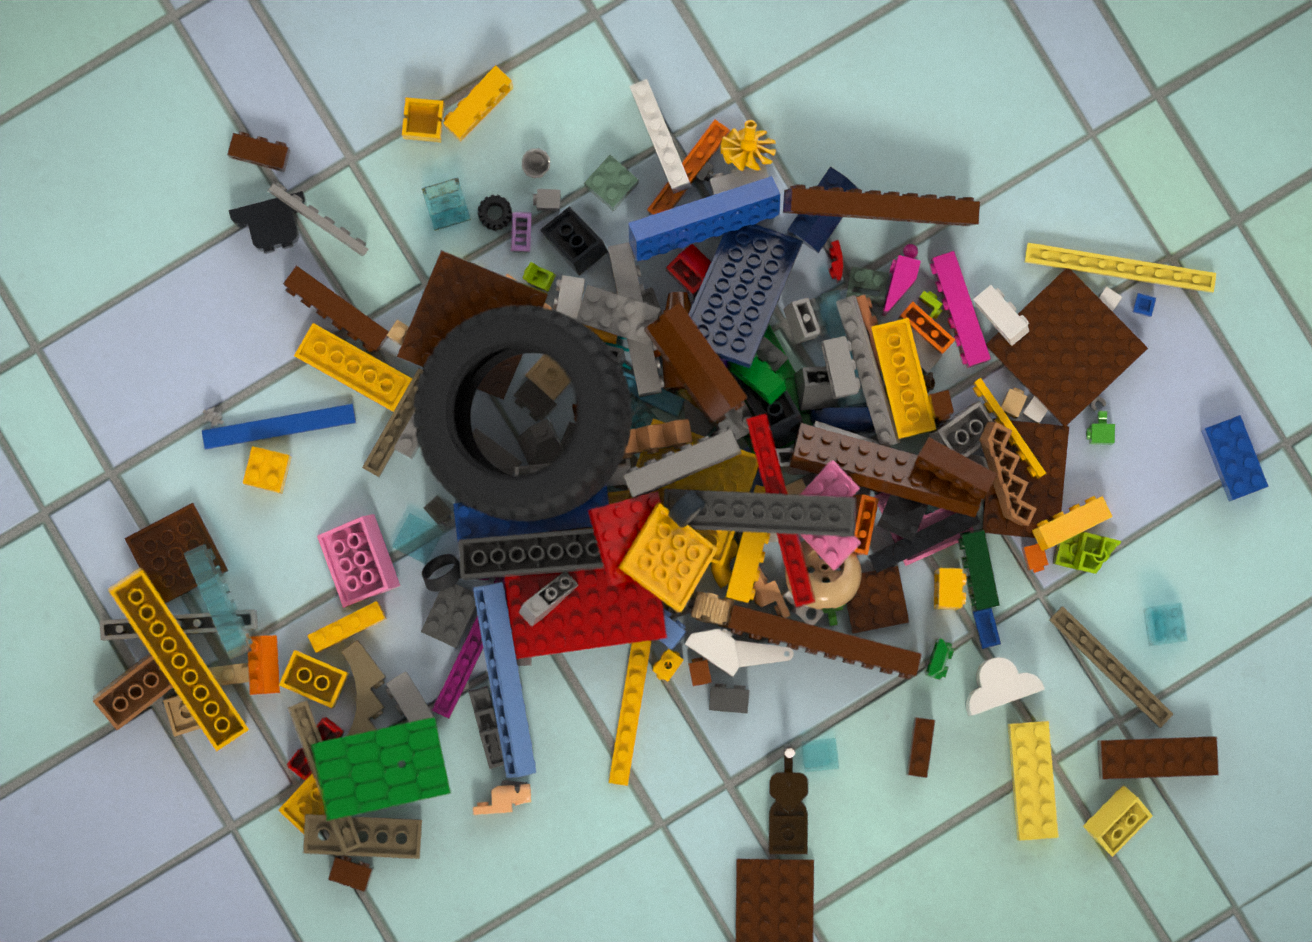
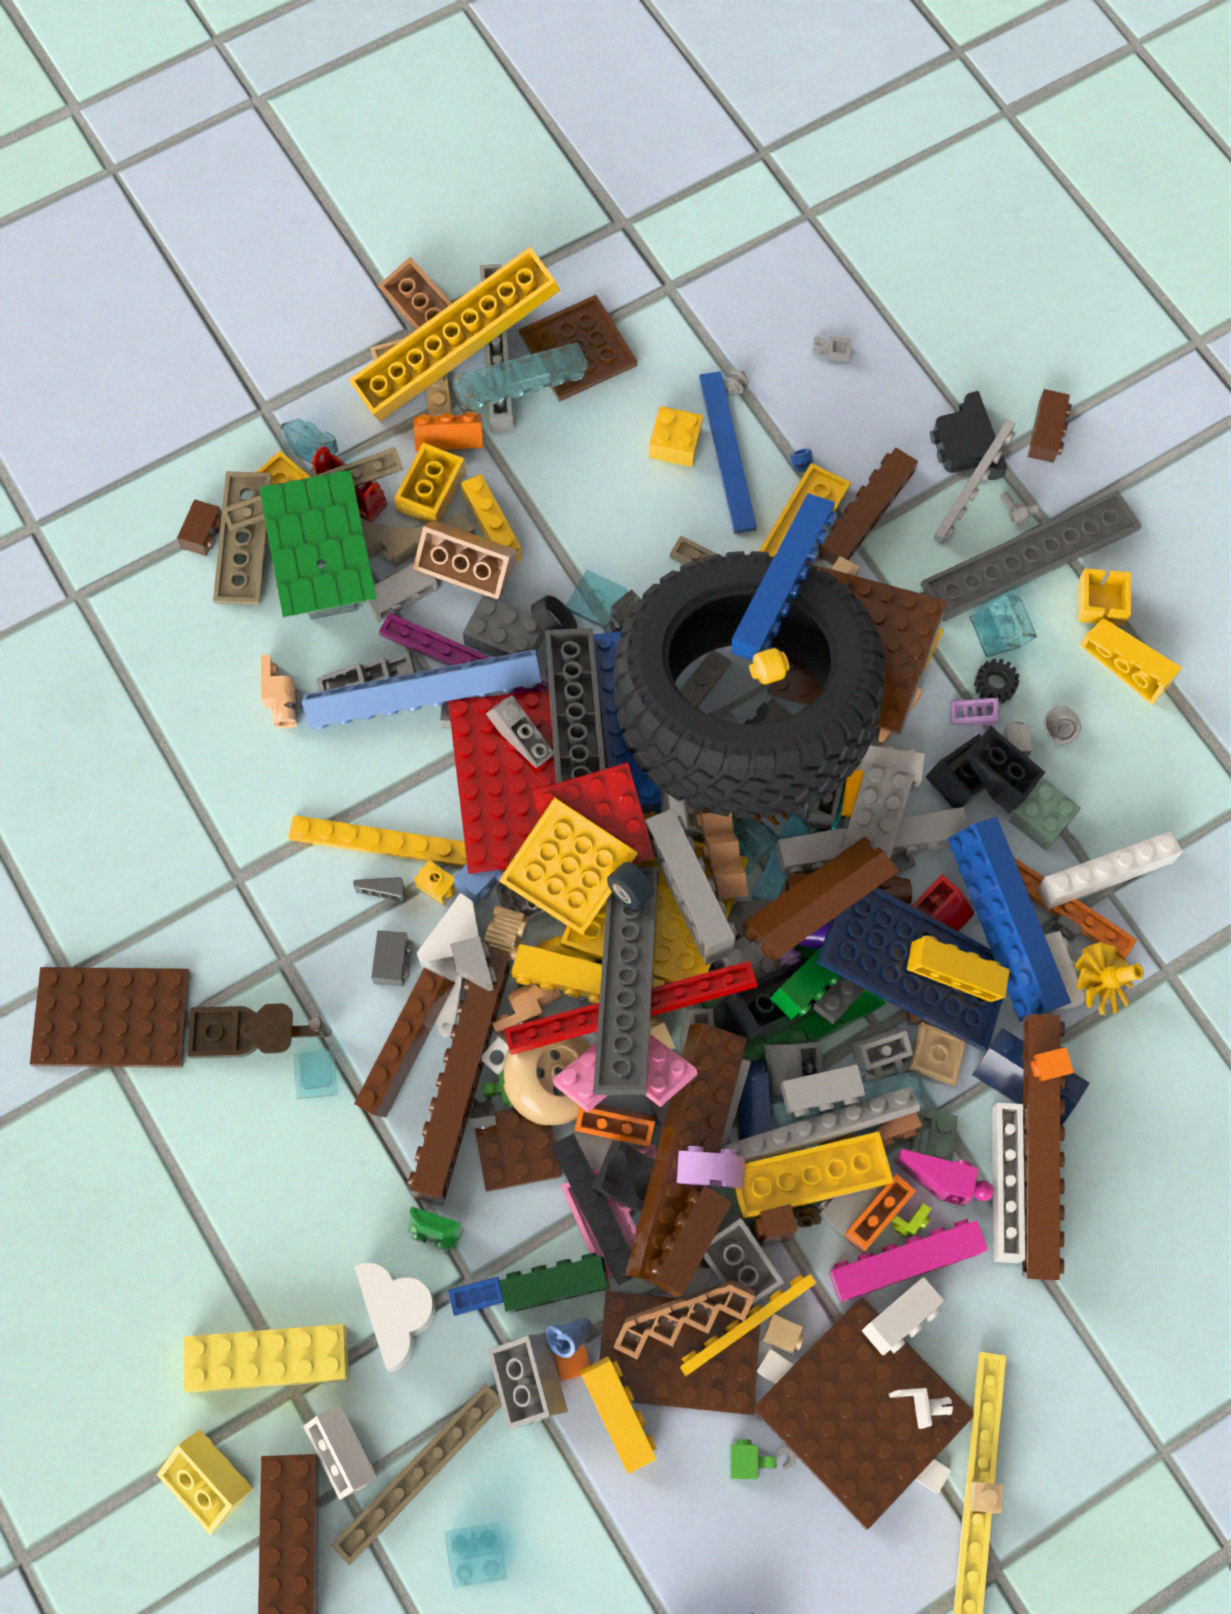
camera: 90 degrees right, 15 degrees down
bright pink slope [317,514,400,608] -> none
lime bracket [522,262,556,292] -> none
dark orange brick [688,657,712,686] -> none
red slope [828,240,843,283] -> none
reddish brown brick [906,717,935,778] -> none
yellow brick [934,568,966,610] -> none
lime slope [1053,532,1121,574] -> none
blue plate [1132,293,1156,317] -> none
none -> clear light blue slope [280,418,339,464]
none -> white brick [303,1405,377,1500]
none -> dark grey slope [353,877,405,902]
none -> reddish brown brick [354,967,456,1117]
none -> medium nougat slope [413,520,518,600]
none -> light grey slope [450,936,497,991]
none -> dark grey plate [469,1097,496,1129]
none -> light grey brick [488,1332,568,1430]
none -> medium blue piece [546,1318,592,1358]
none -> lavender brick [677,1146,745,1188]
none -> blue brick [731,493,837,661]
none -> yellow head [749,648,789,685]
none -> blue tile [790,448,813,472]
none -> light grey plate [812,336,852,362]
none -> white bracket [889,1388,953,1429]
none -> yellow brick [907,936,1010,1002]
none -> tan tile [908,1022,966,1086]
none -> dark grey plate [920,490,1141,622]
none -> black slope [967,726,1046,814]
none -> tan brick [969,1482,1003,1514]
none -> white brick [992,1103,1025,1263]
none -> light grey piece [1000,492,1039,525]
none -> orange brick [1030,1047,1074,1082]

